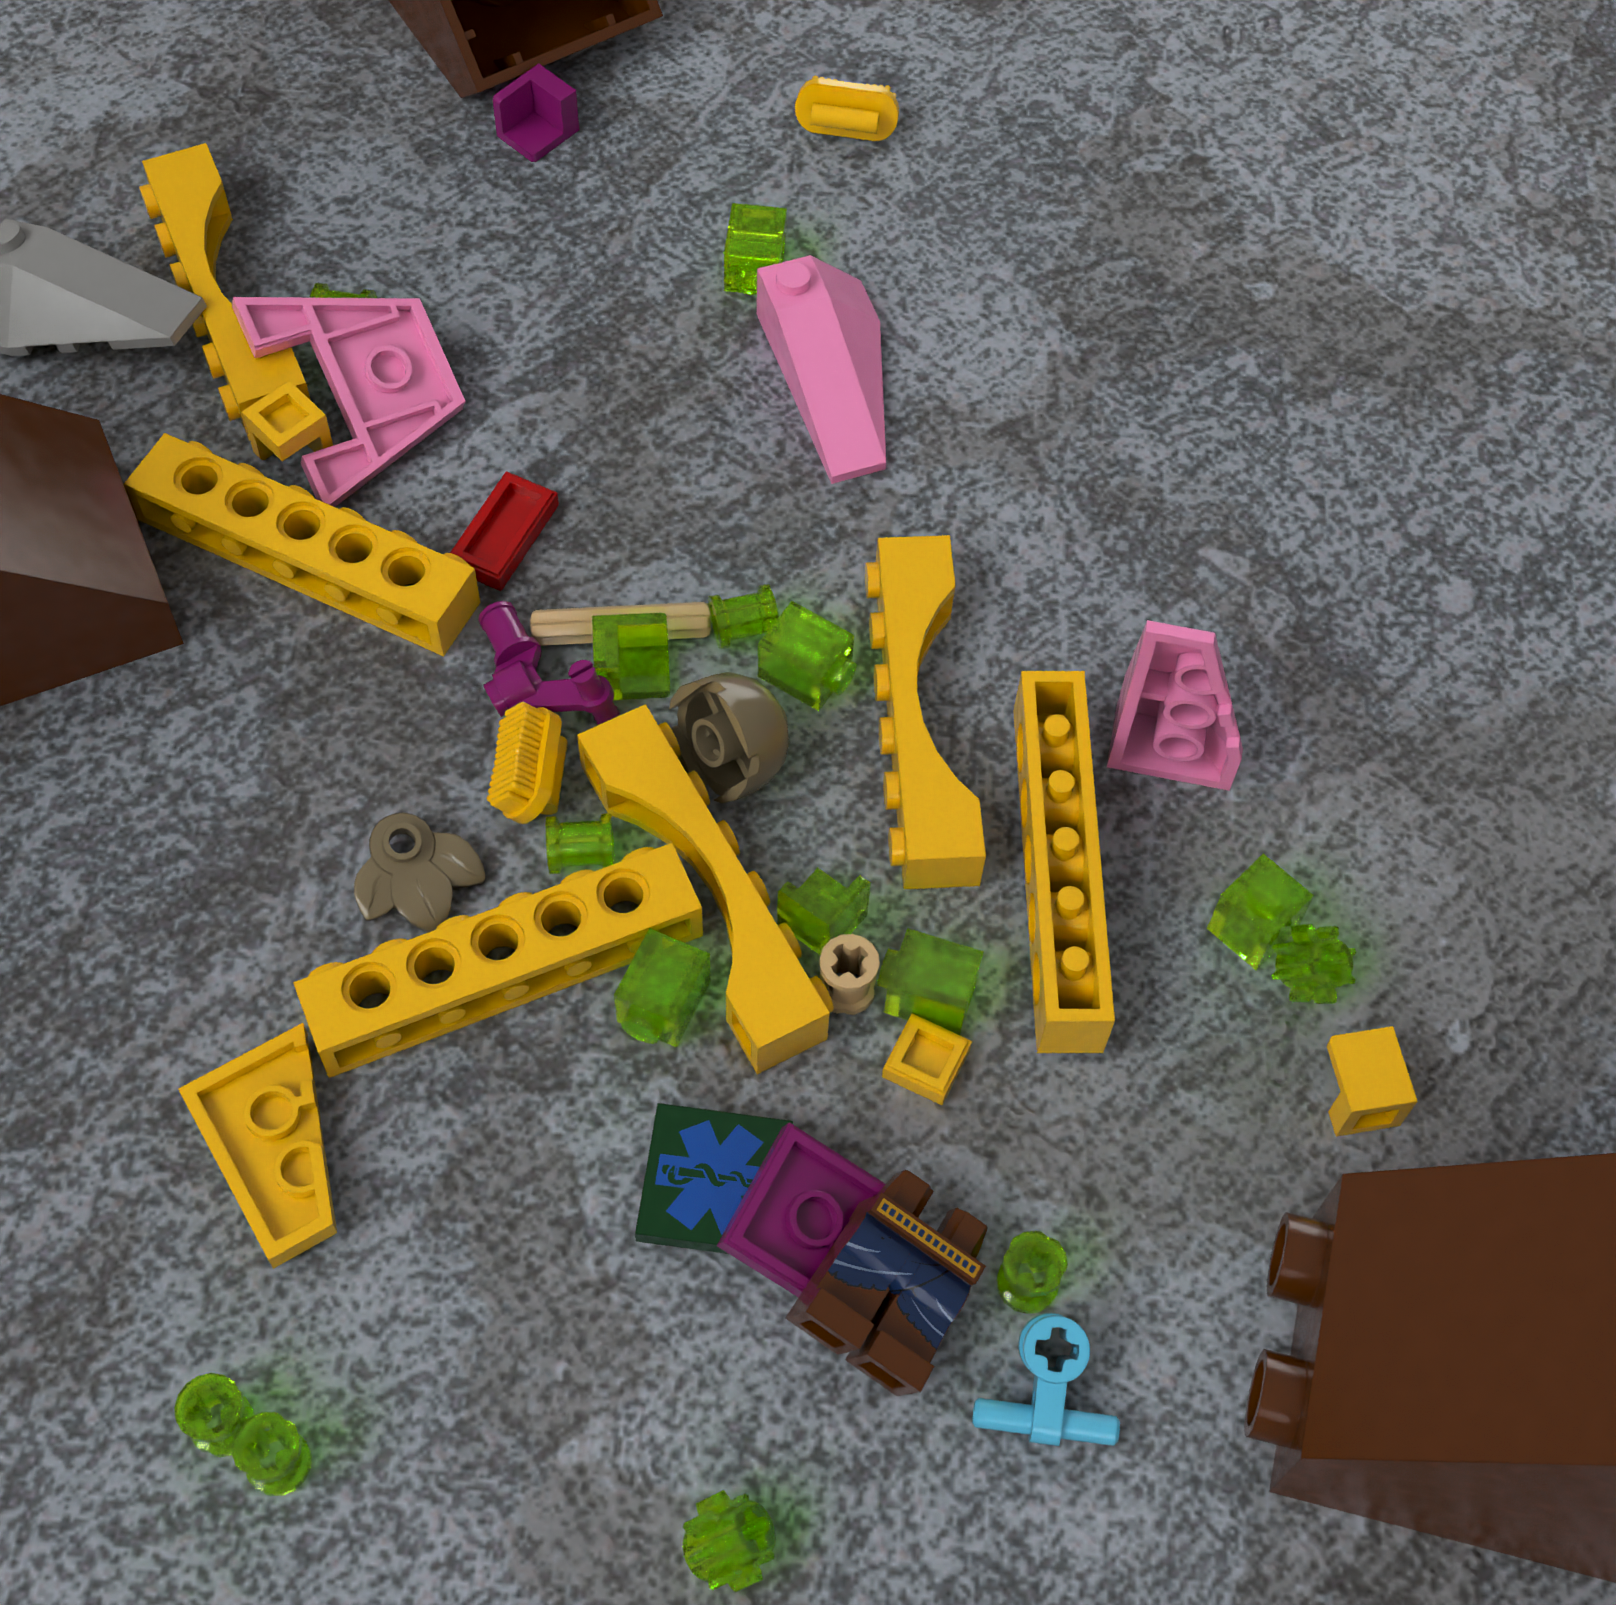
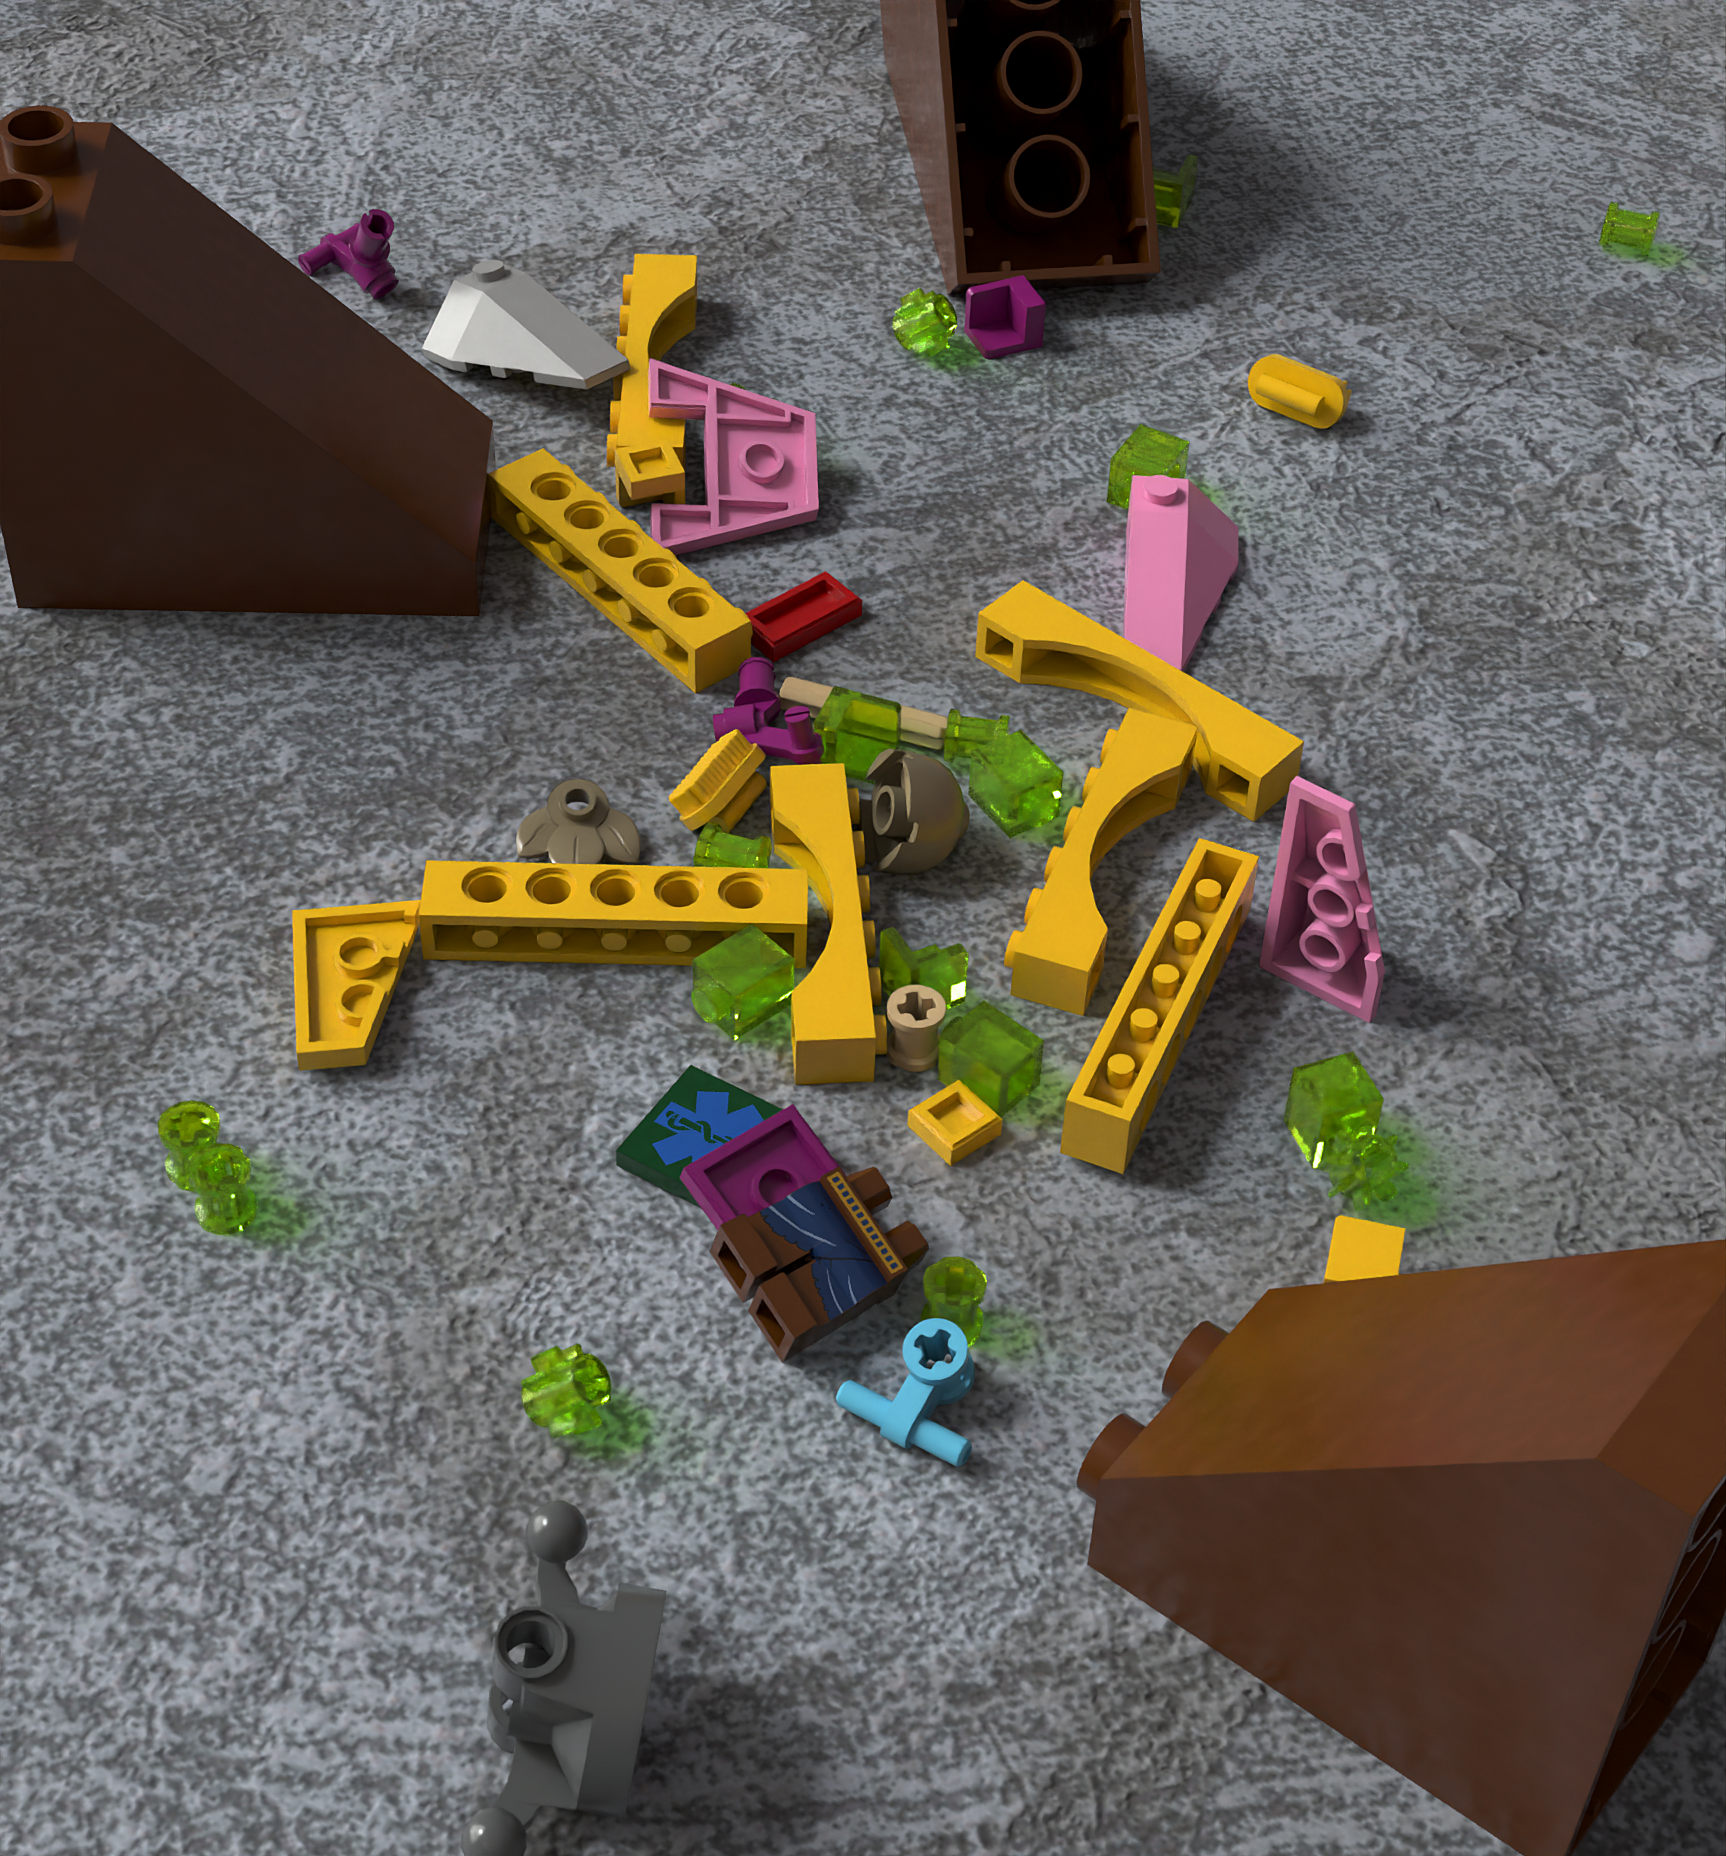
camera: 25 degrees right, 15 degrees down
none -> clear neon green gear [892,287,957,357]
none -> yellow arch [975,580,1304,822]

